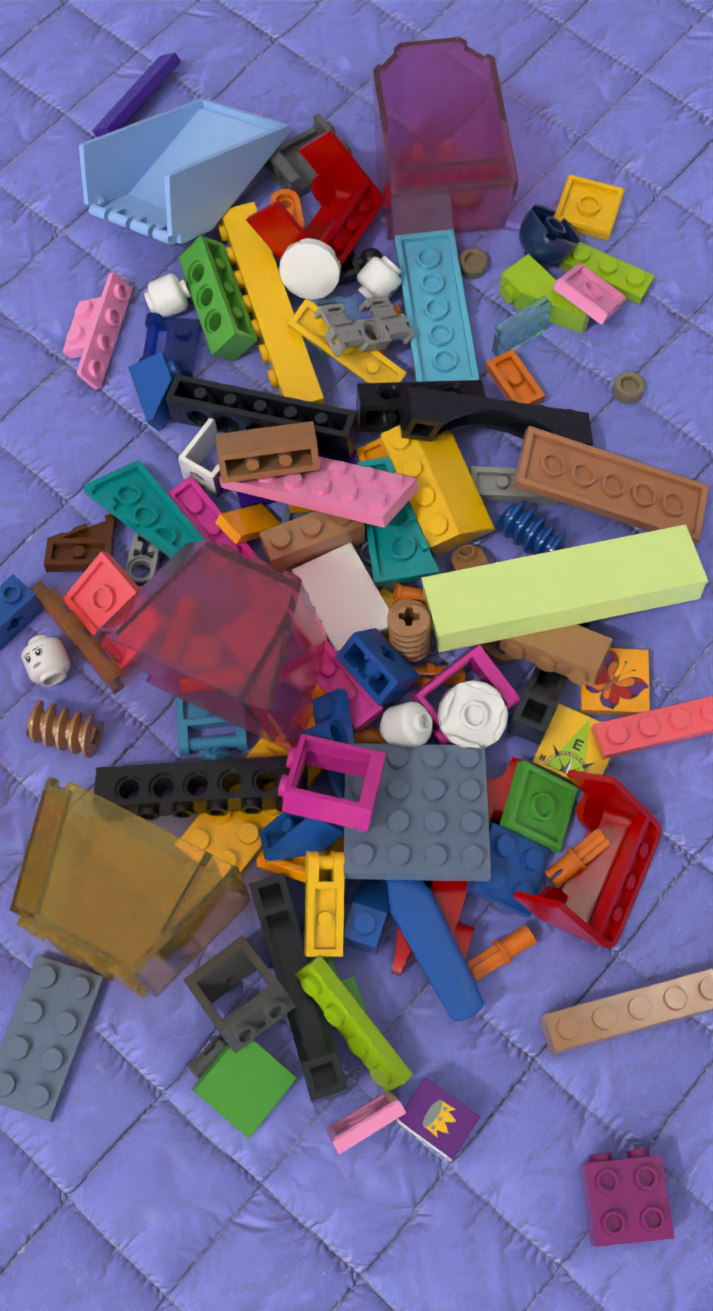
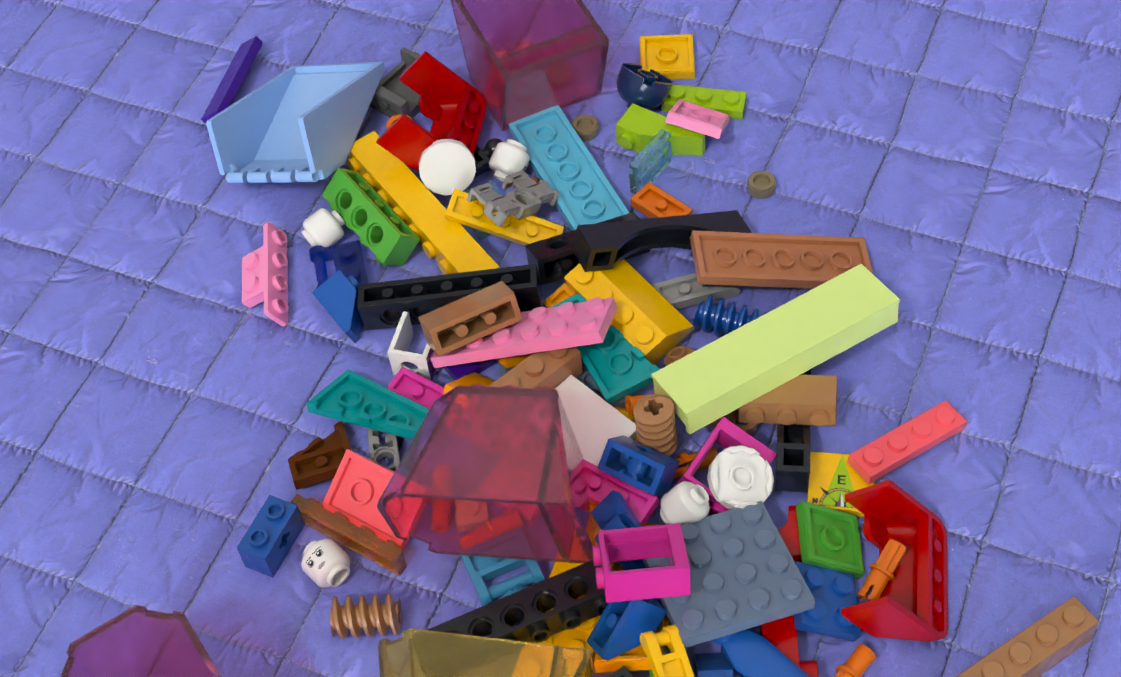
camera: 15 degrees left, 15 degrees down
tile [580,648,650,716] -> none

